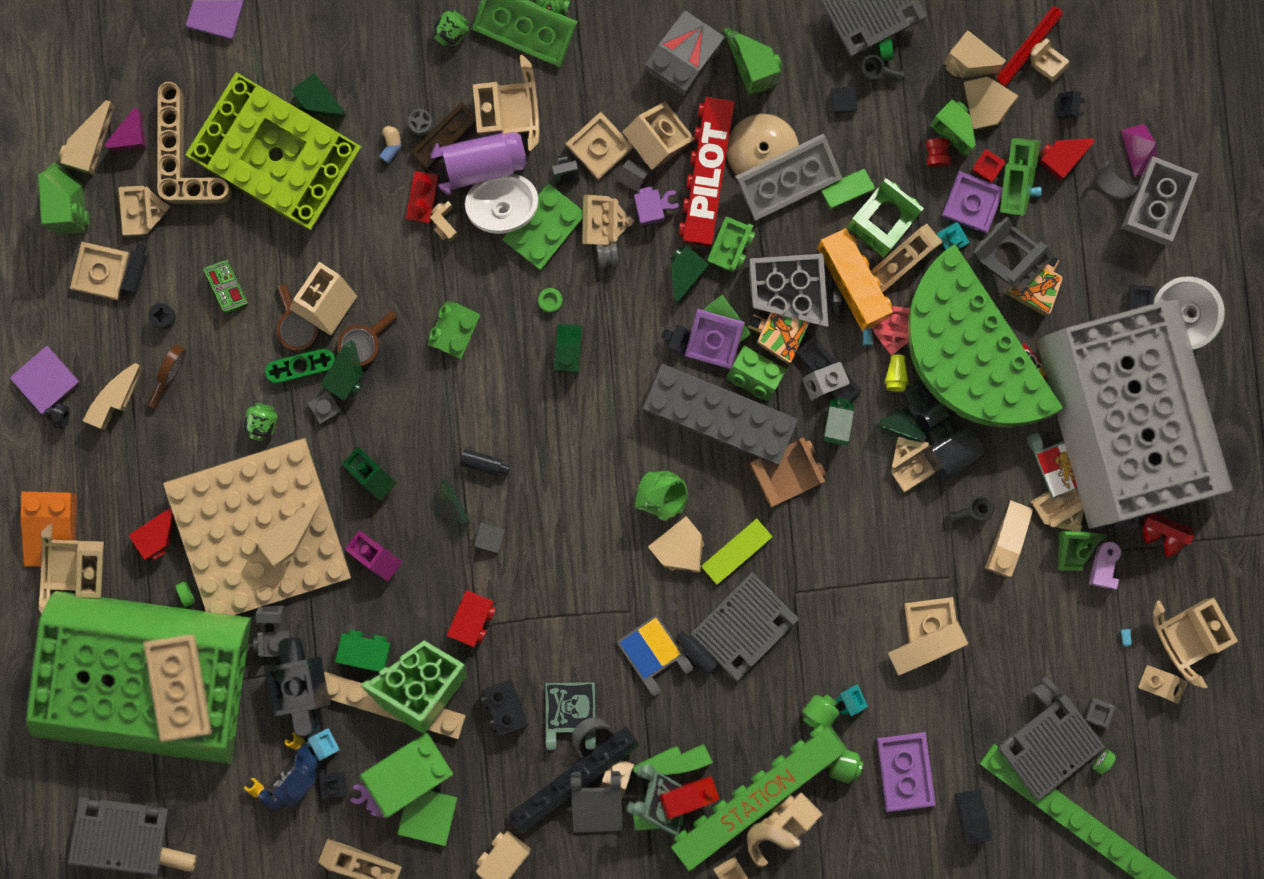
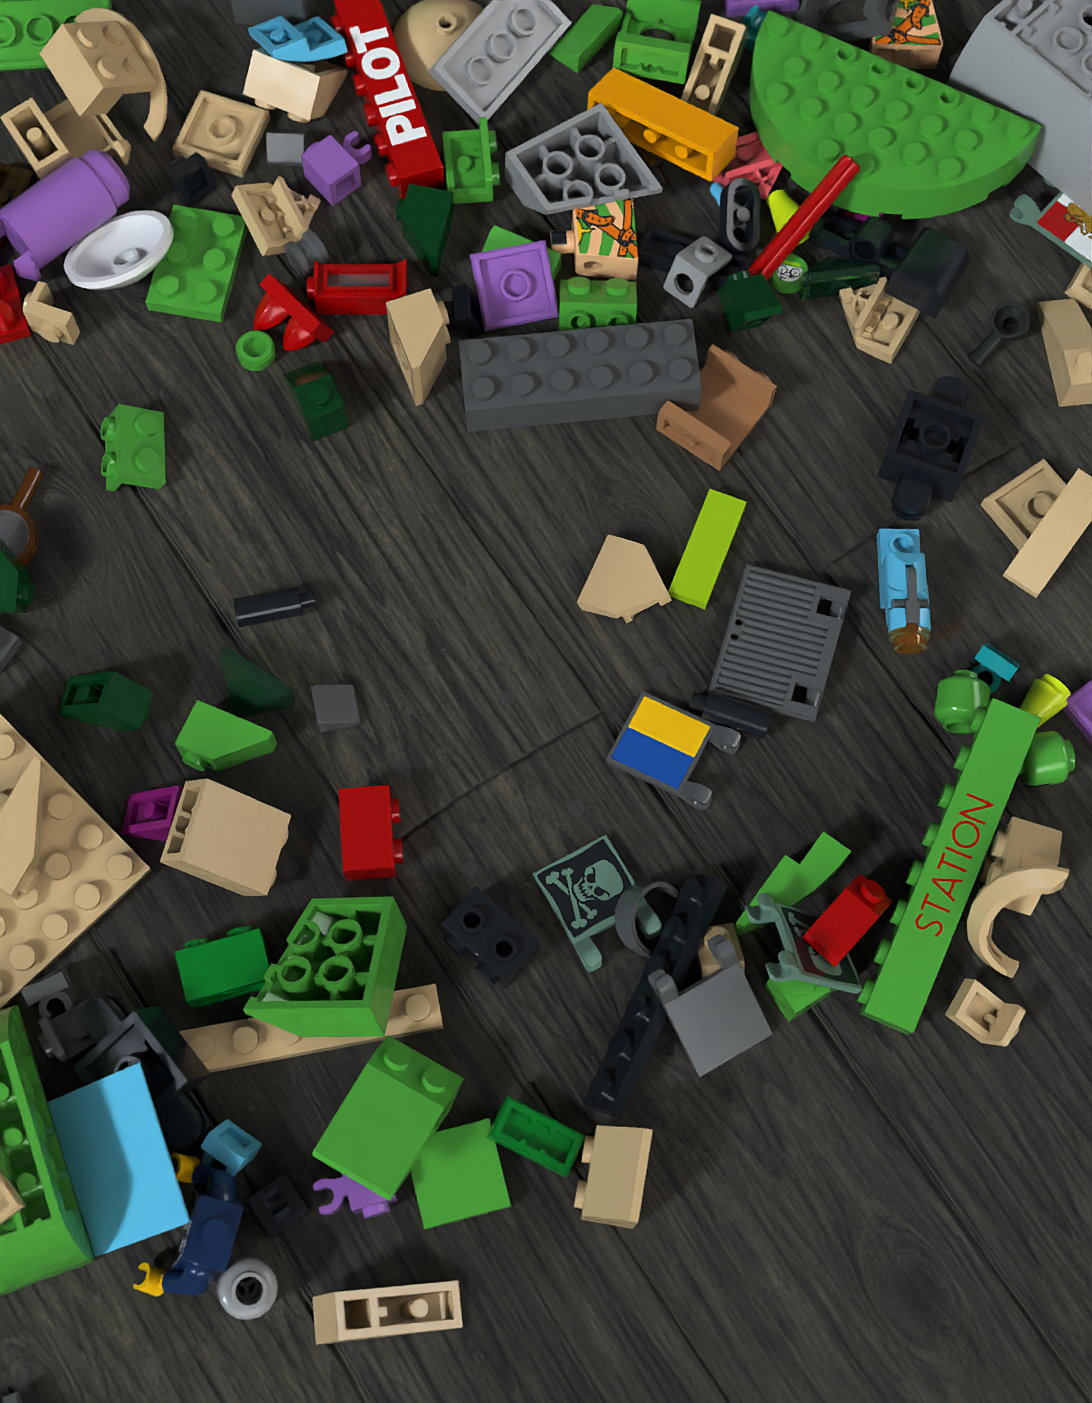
camera: 25 degrees left, 15 degrees down
bright green piece [635,471,688,521] -> none
none -> tan piece [39,8,167,141]
none -> medium azure piece [47,1063,190,1257]
none -> tan brick [160,778,291,896]
none -> bright green slope [175,700,277,772]
none -> light grey head [216,1255,278,1320]
none -> medium azure slope [248,16,348,62]
none -> red tile [253,273,335,351]
none -> red window [307,259,409,315]
none -> tan slope [386,288,451,406]
none -> green plate [486,1096,586,1177]
none -> black plate [719,178,760,255]
none -> red axle [747,154,860,281]
none -> tile [769,254,808,294]
none -> black brick [877,376,985,521]
none -> medium azure plate [877,529,931,654]
none -> neon yellow cone [1019,674,1071,728]

